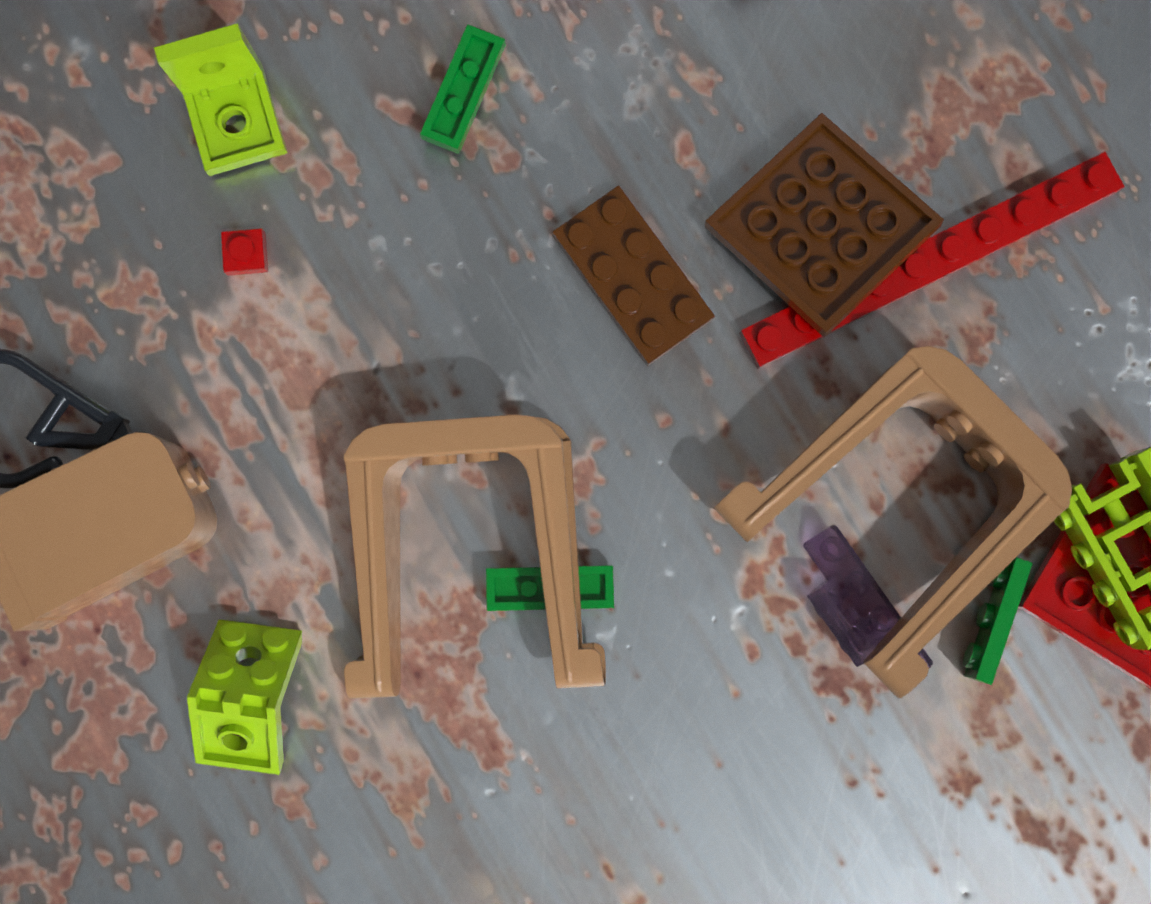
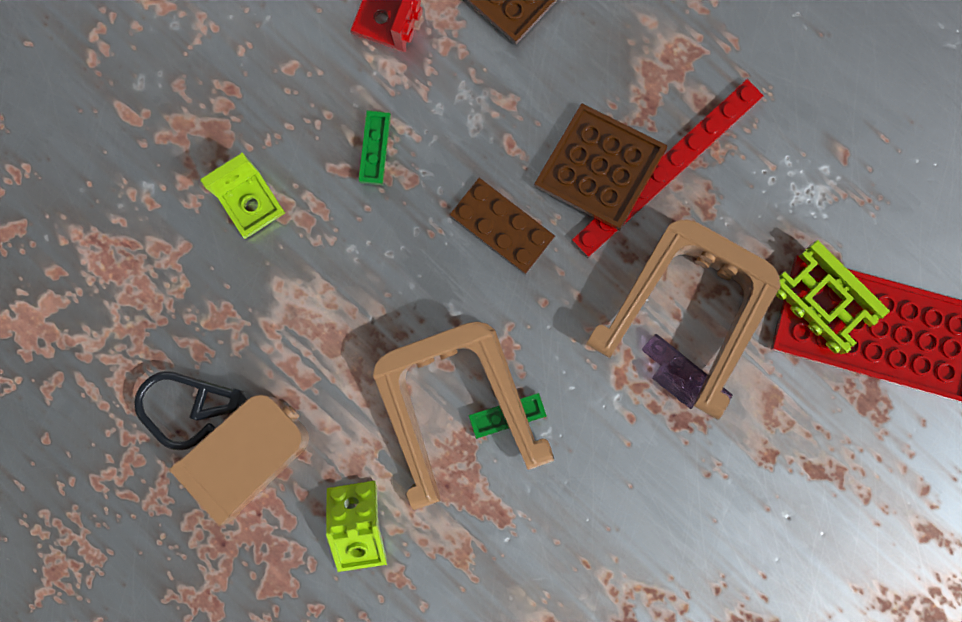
camera: 10 degrees left, 0 degrees up
red plate [221,228,268,276] -> none
green plate [963,557,1033,685] -> none

